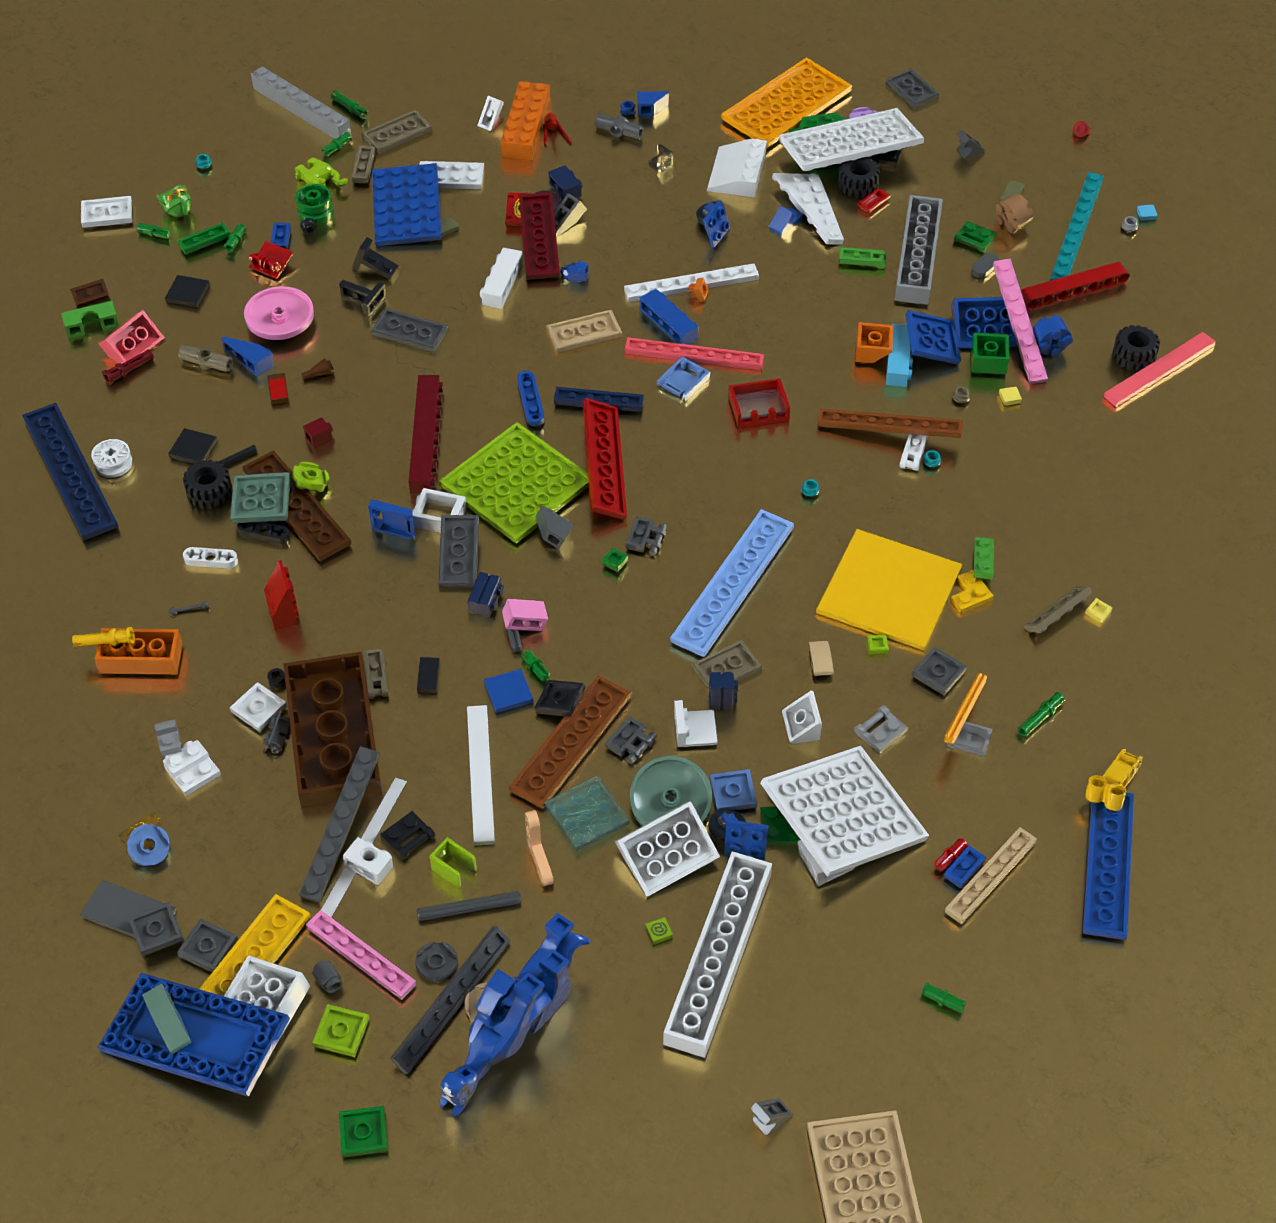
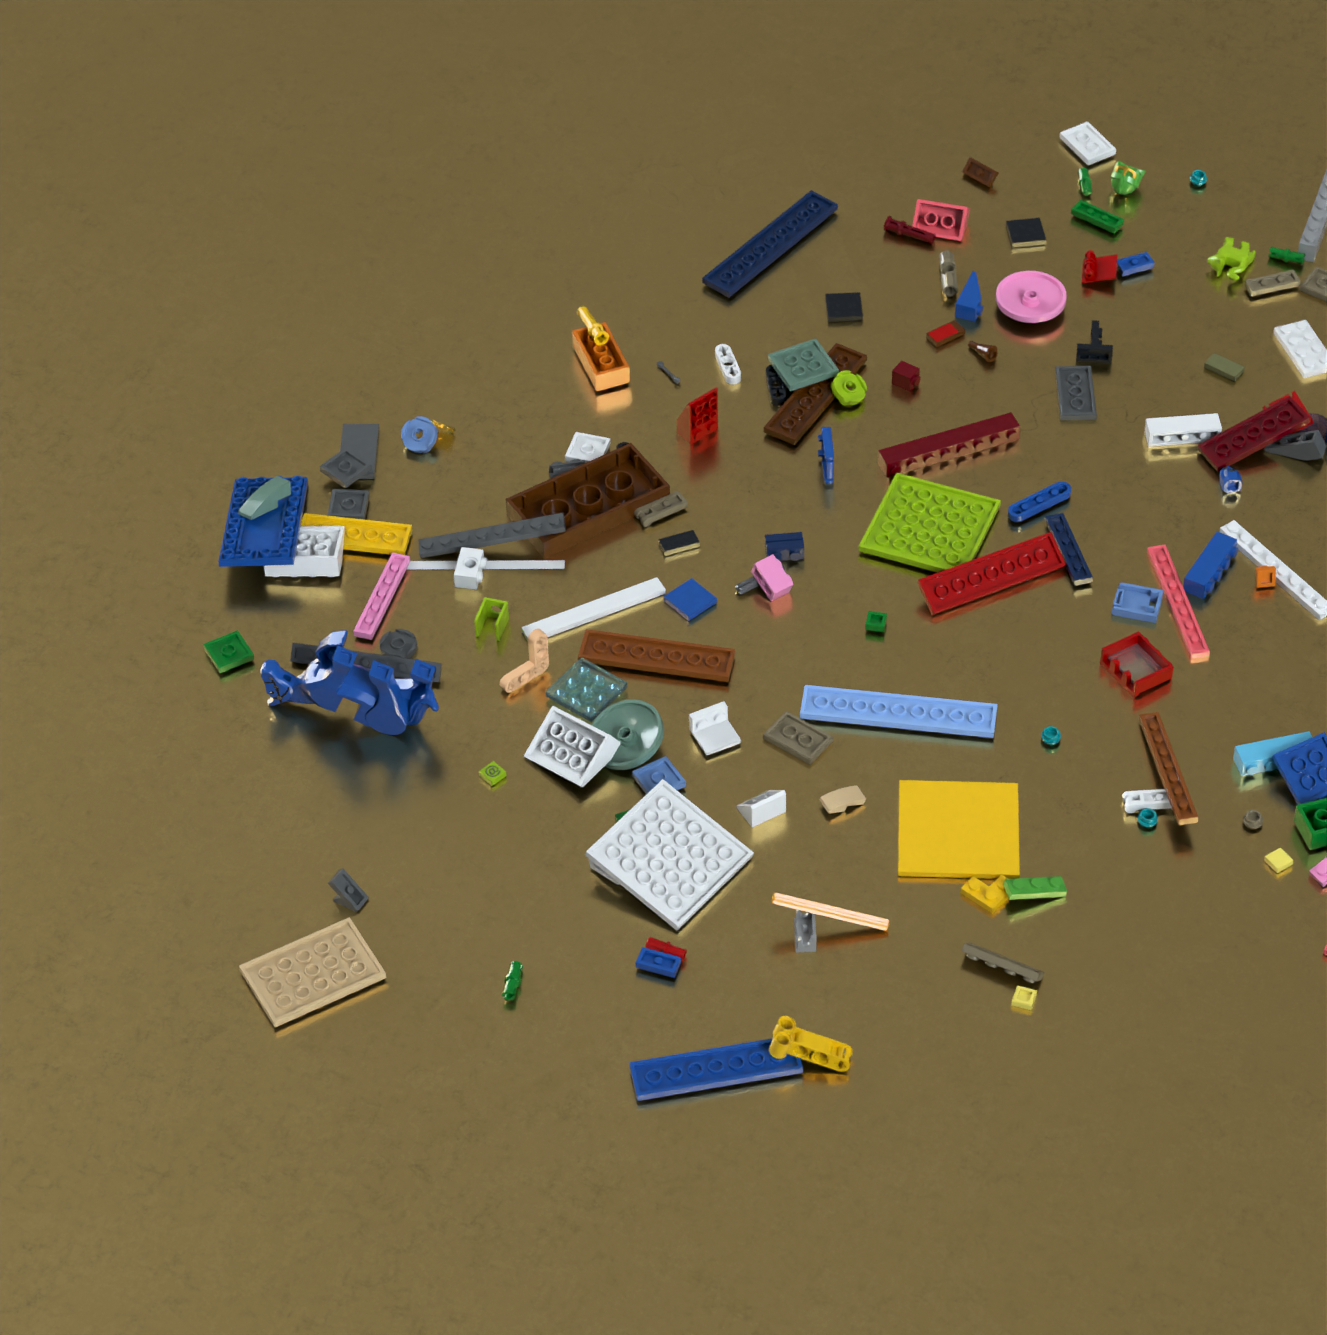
camera: 70 degrees right, 5 degrees down
bright green arch [61,301,119,339] -> none
white wheel [91,439,133,478] -> none
light grey brick [155,719,182,756] -> none
white plate [163,740,221,796] -> none
black tyre [183,460,232,509] -> none
black bar [219,445,257,466] -> none
green pin [224,224,247,252] -> none
green wheel [295,184,334,225] -> none
black bush [301,218,317,235] -> none
dark grey brick [312,961,343,993] -> none
lime plate [312,1004,370,1057] -> none
black bracket [352,237,399,280] -> none
blue plate [372,163,442,246] -> none
black plate [380,811,436,860] -> none
white window [412,488,467,533] -> none
dark grey axle [417,891,521,921] -> none
dark grey tile [438,515,479,587] -> none
green axle [520,649,550,681] -> none
black tile [534,680,585,717] -> none
dark grey slope [535,505,574,549] -> none
tan tile [546,310,622,353] -> none
dark grey plate [606,716,657,764] -> none
dark grey plate [625,516,667,556] -> none
white brick [663,851,772,1058] -> none
dark blue brick [709,672,738,711] -> none
blue plate [709,810,769,860] -> none
light grey plate [854,705,908,754] -> none
orange slope [855,322,893,363] -> none
lime tile [867,635,889,655] -> none
dark grey plate [912,647,967,696] -> none
tan plate [945,827,1037,925] -> none
green pin [1017,692,1065,737] -> none

